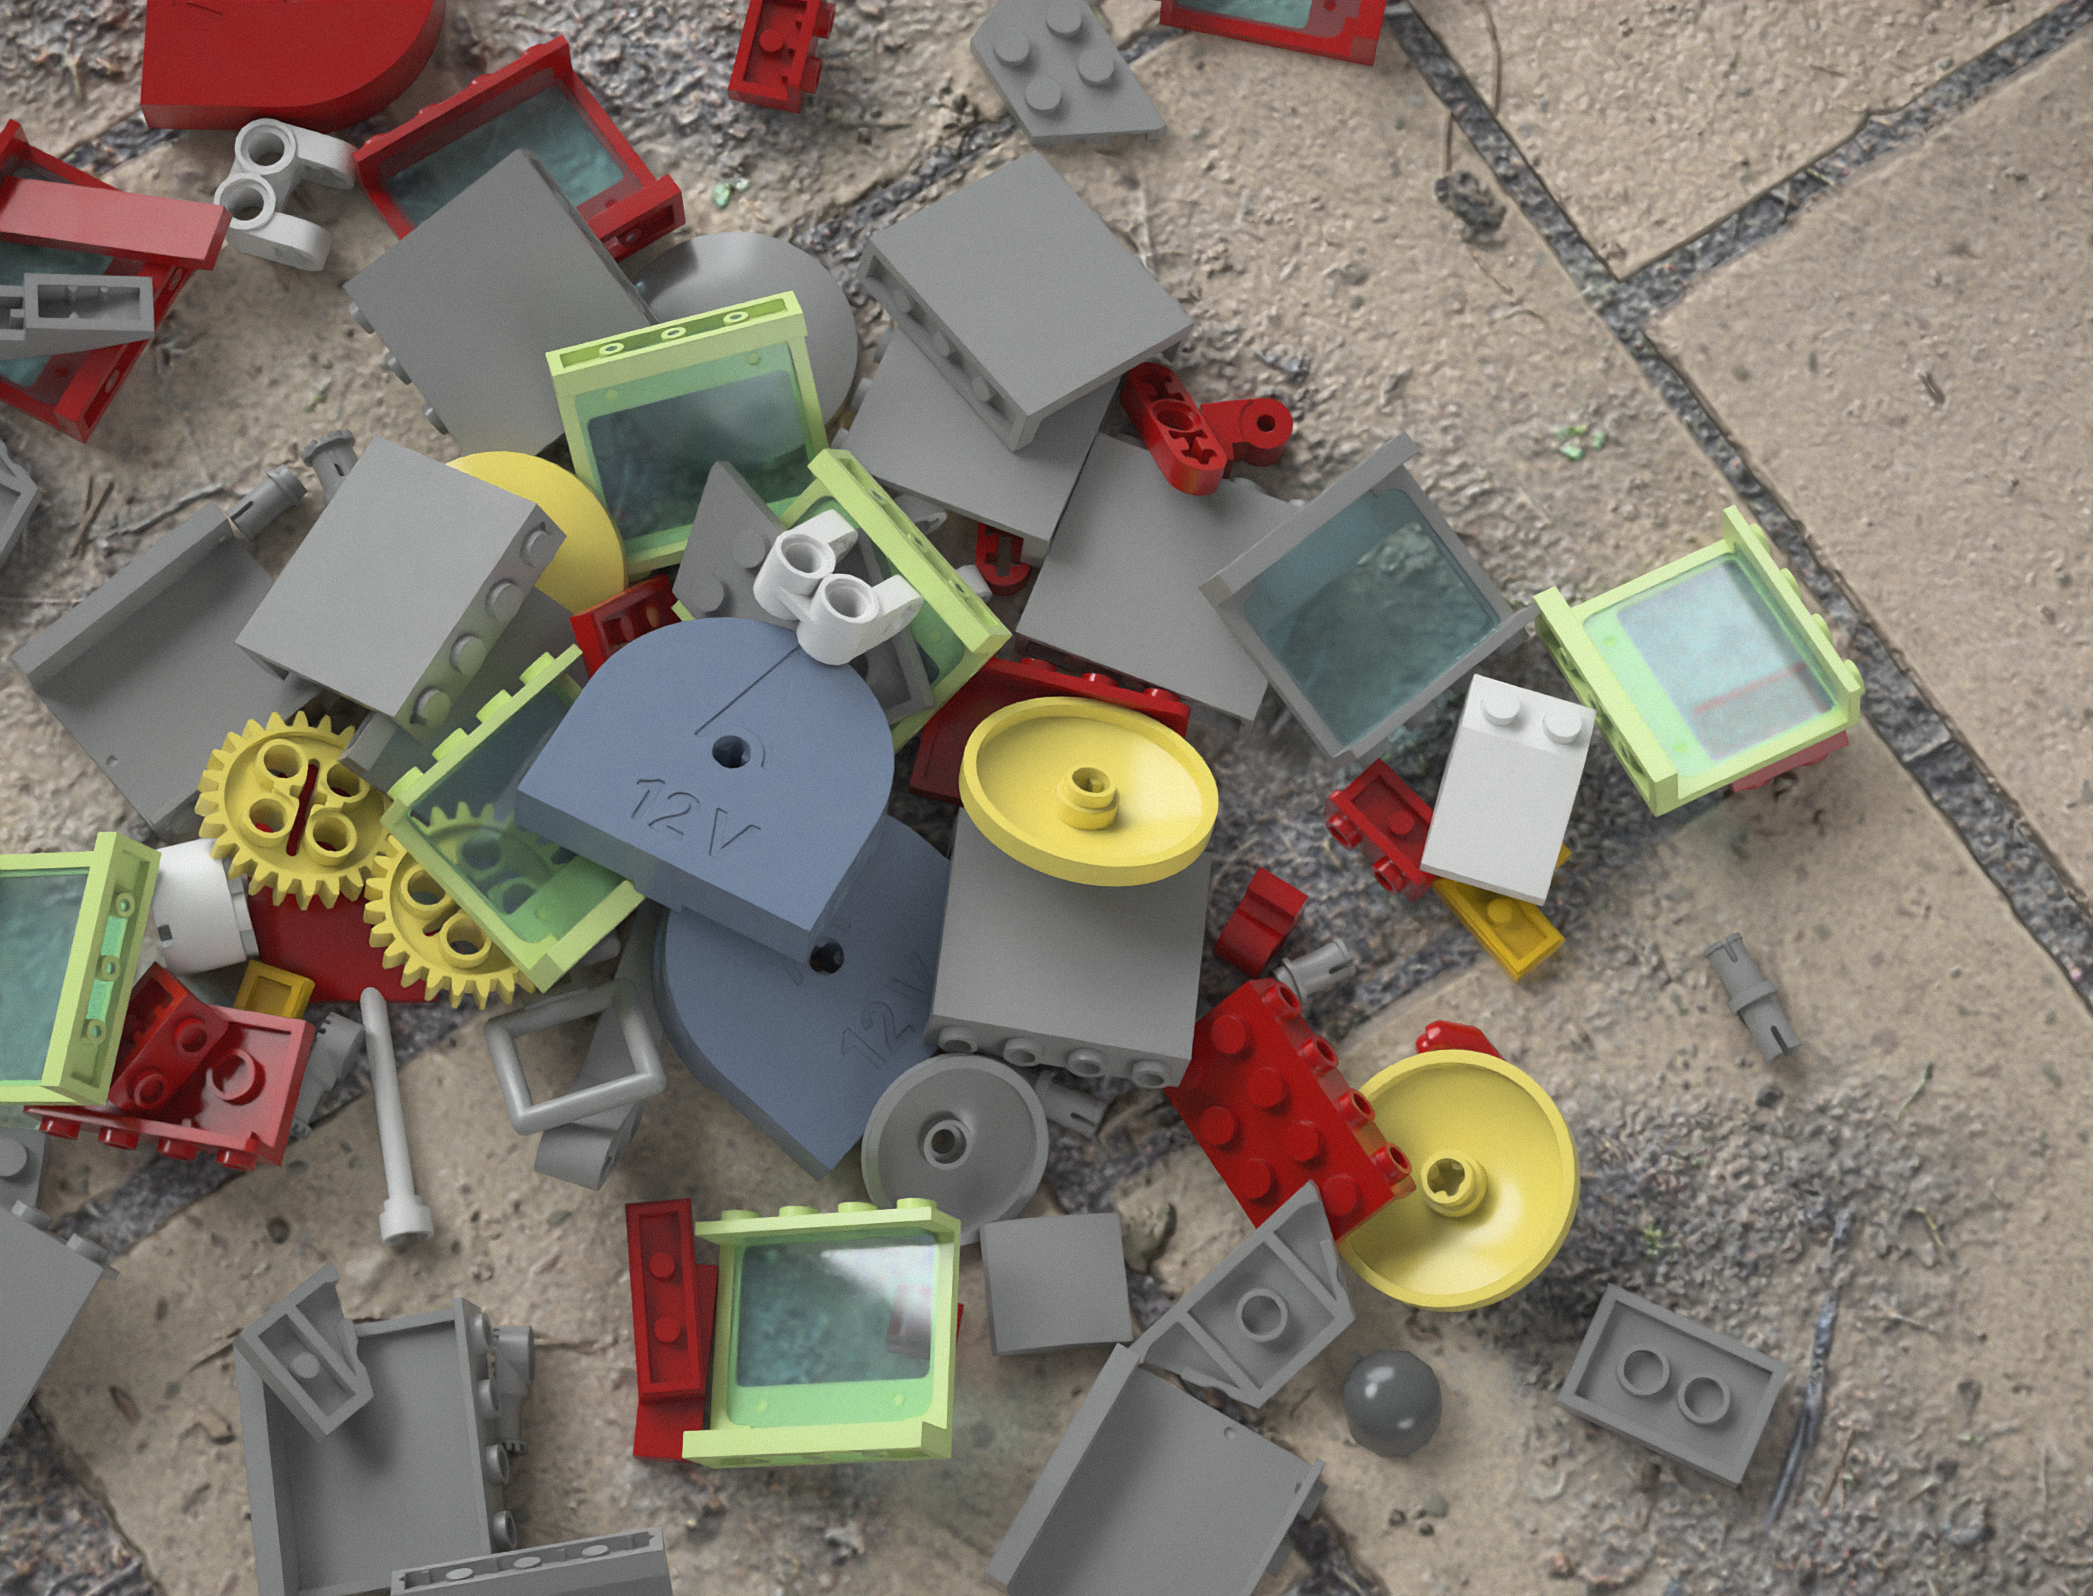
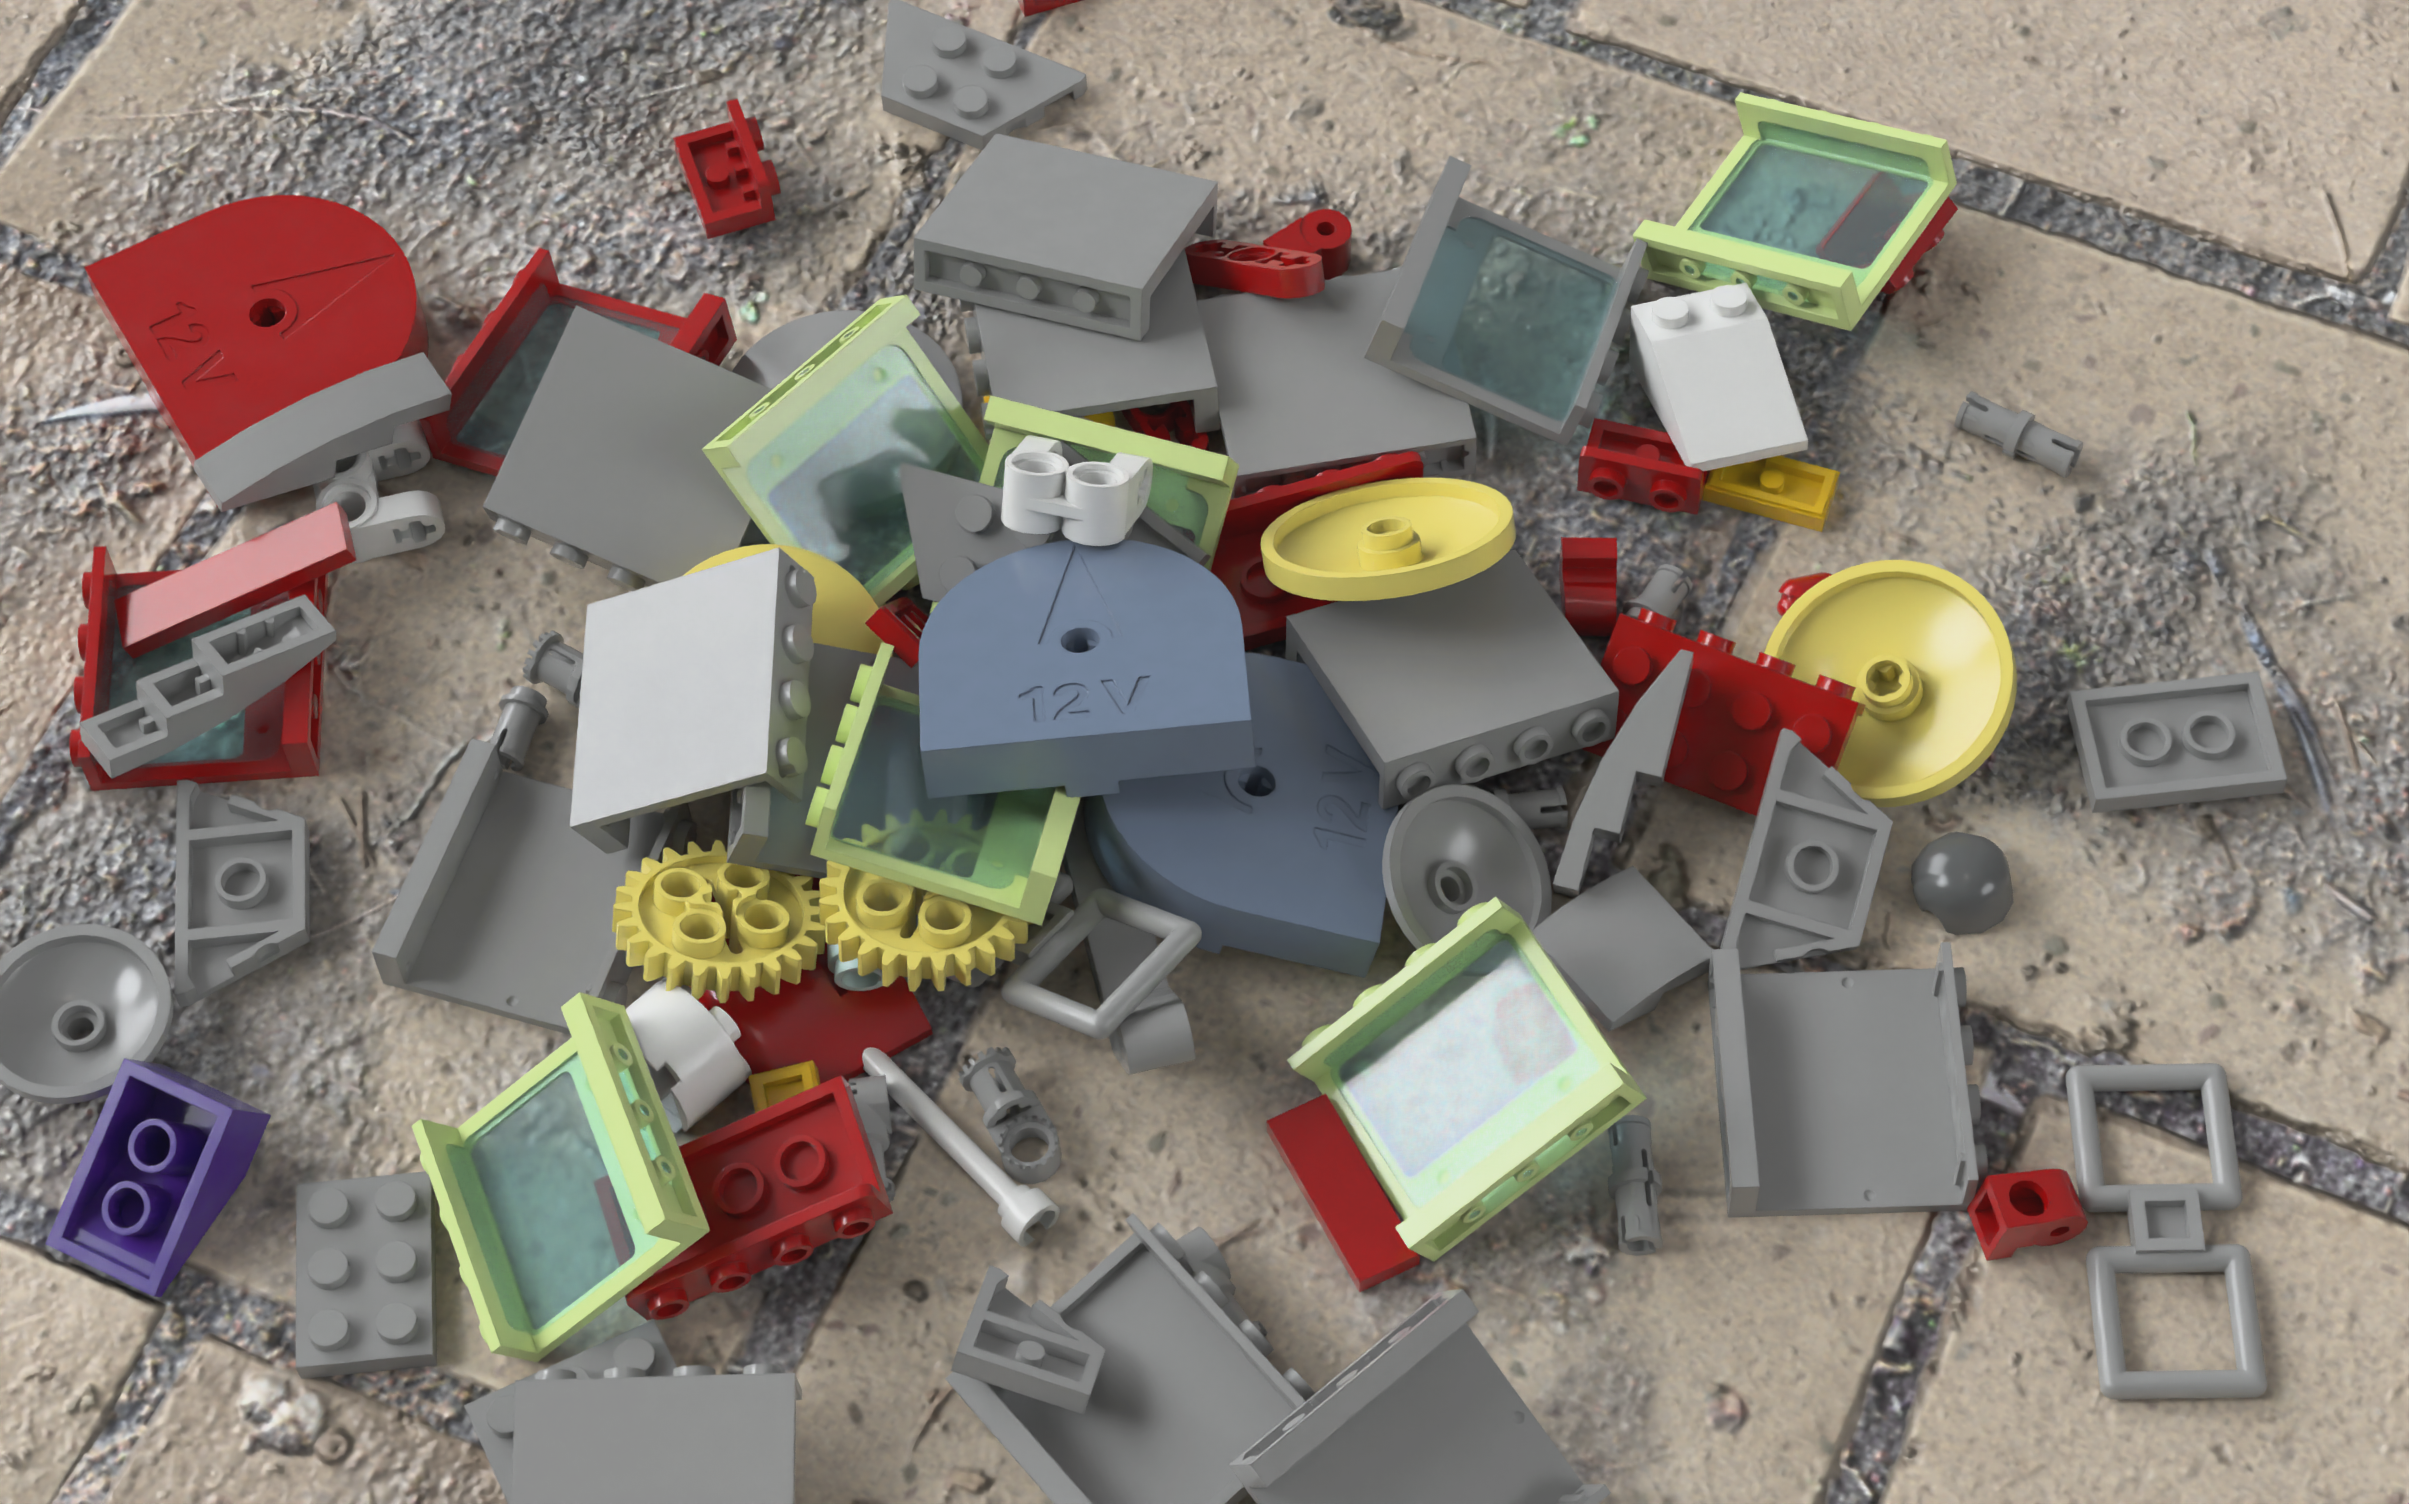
camera: 25 degrees left, 15 degrees down
red bracket [107,961,229,1121] -> none
red tile [625,1198,706,1402] -> none
none -> light grey slope [194,352,452,512]
none -> light grey connector [958,1047,1062,1184]
none -> light grey slope [1553,649,1694,898]
none -> light grey pin [1608,1115,1663,1256]

